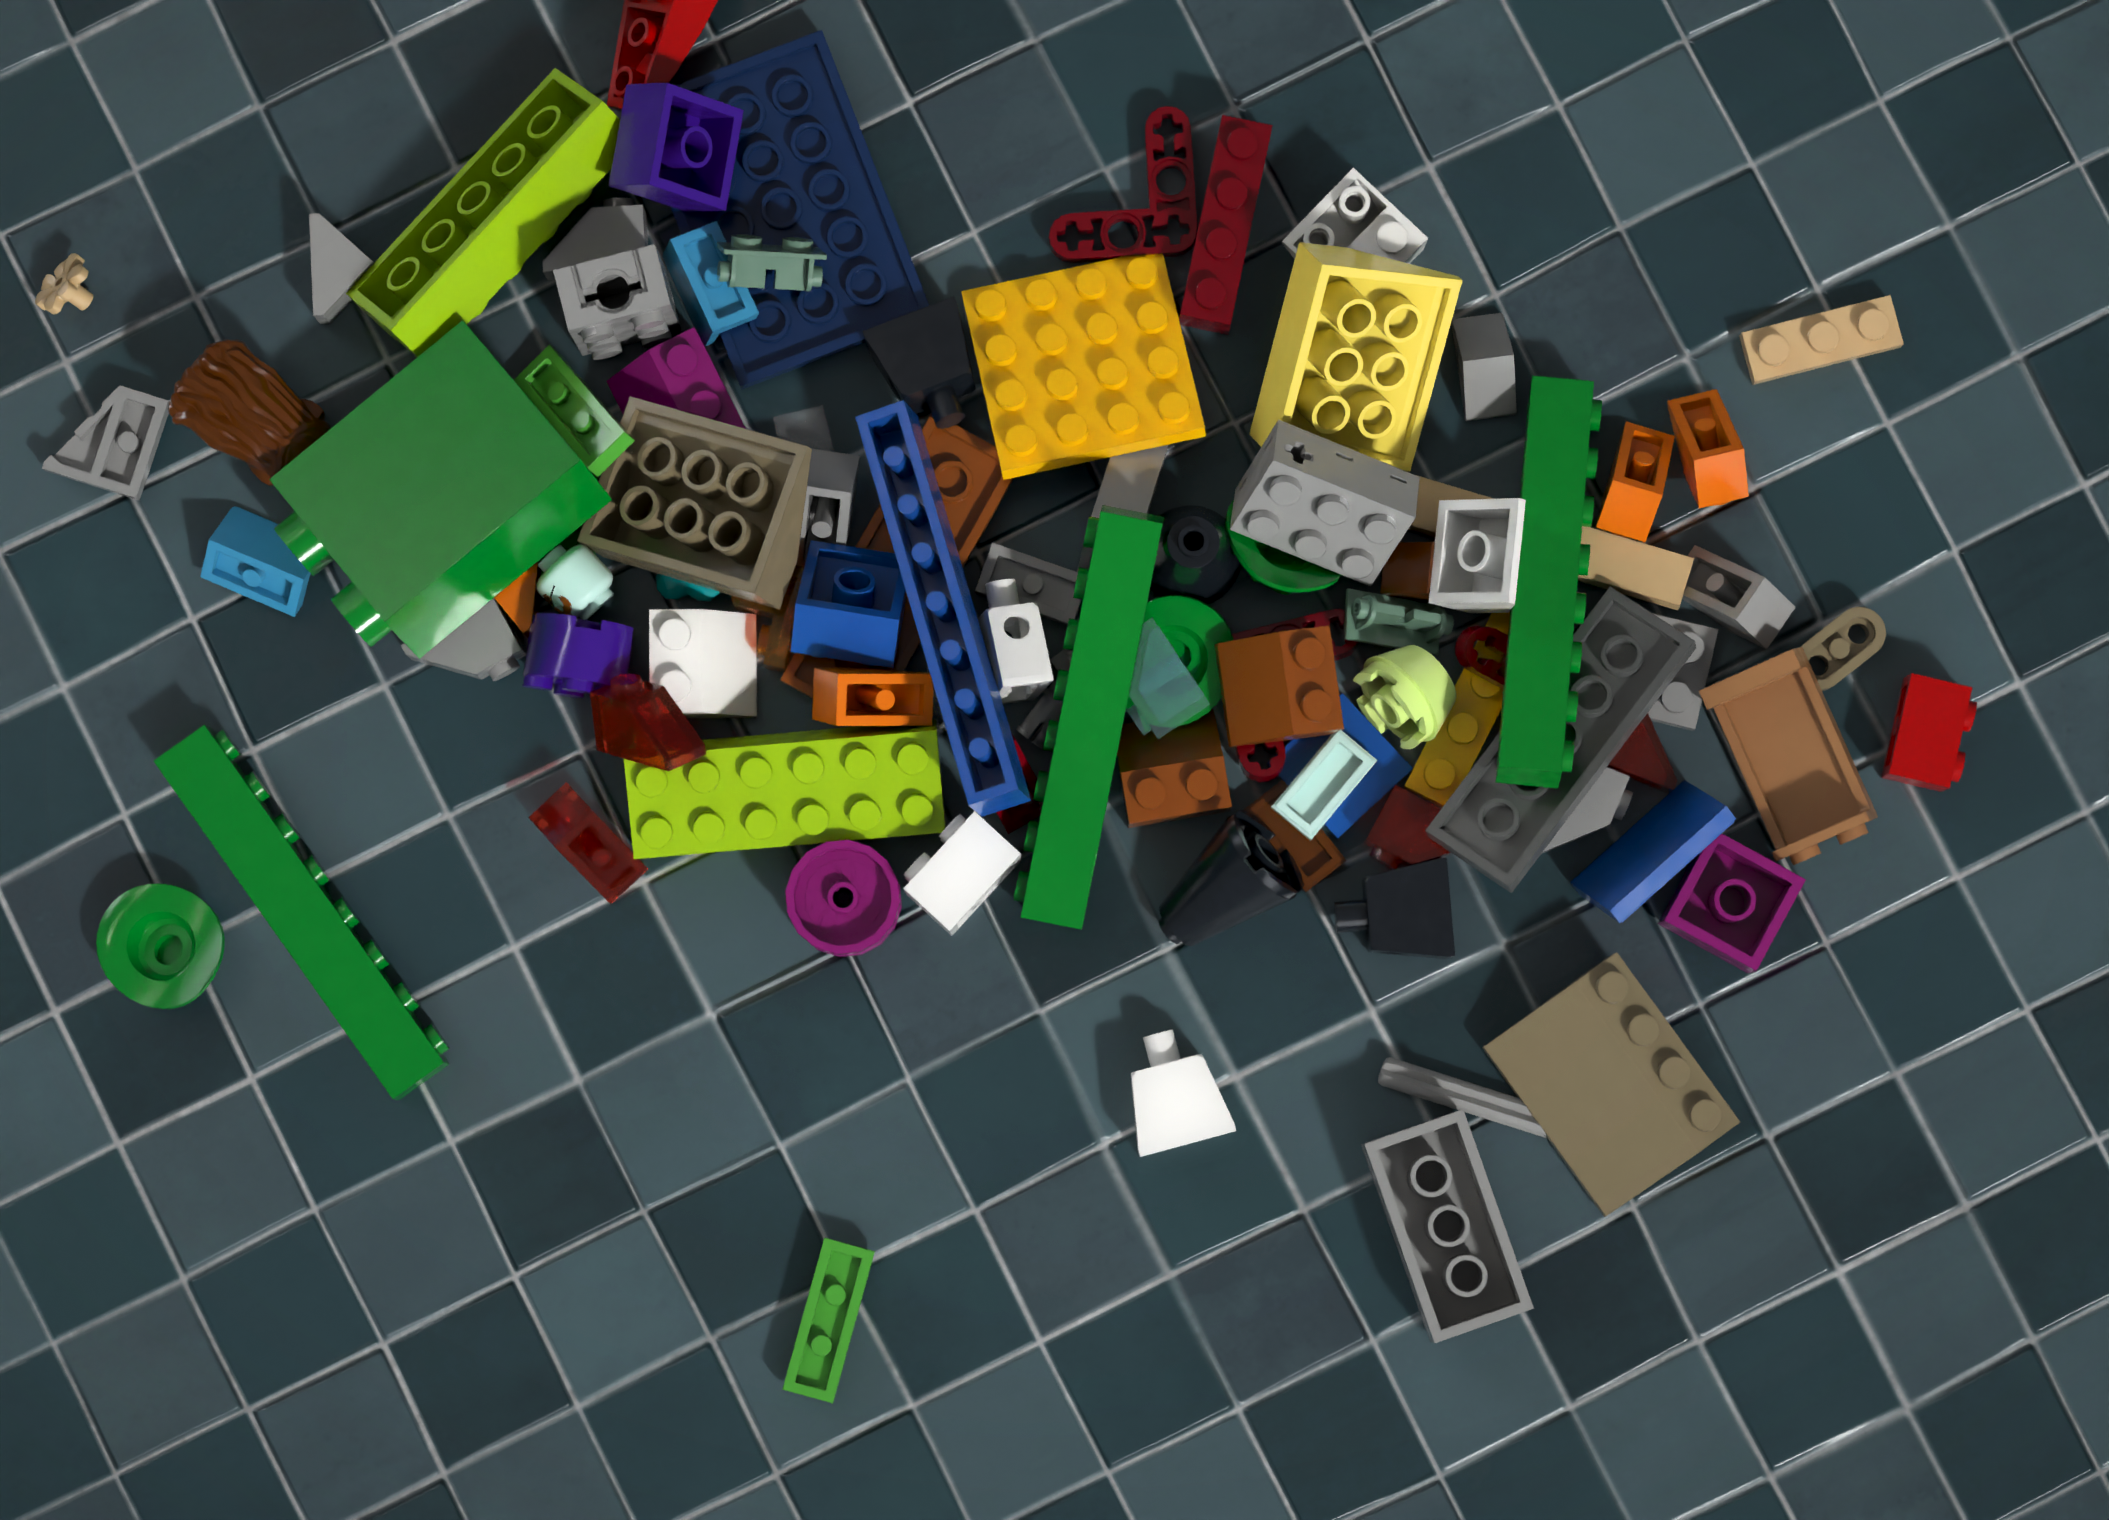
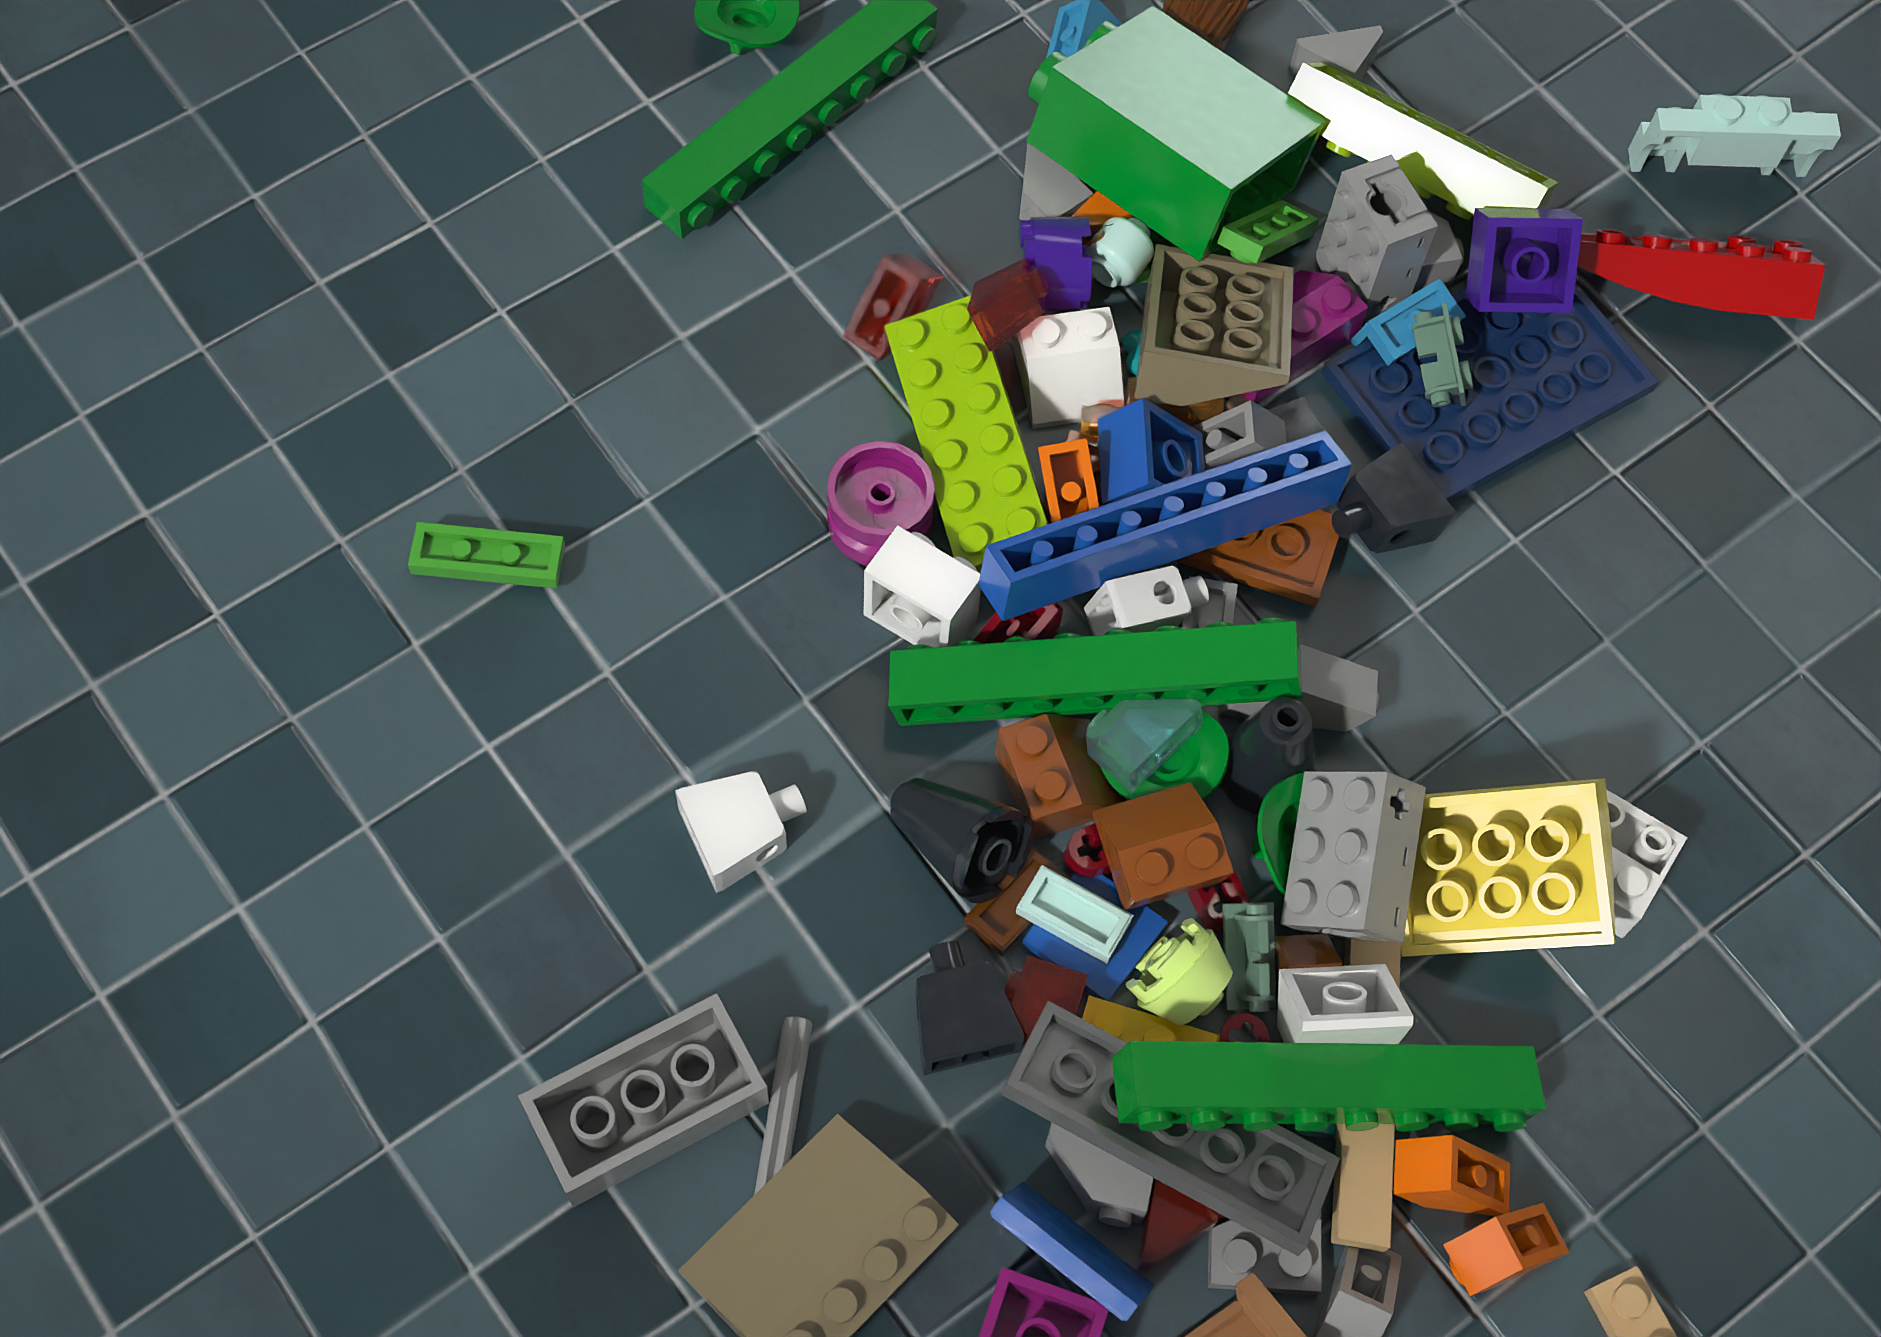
camera: 75 degrees right, 20 degrees down
yellow plate [961,254,1206,480] -> none
dark red beam [1049,106,1197,263] -> none
dark red brick [1179,115,1273,335] -> none
light grey slope [1451,313,1517,421] -> none

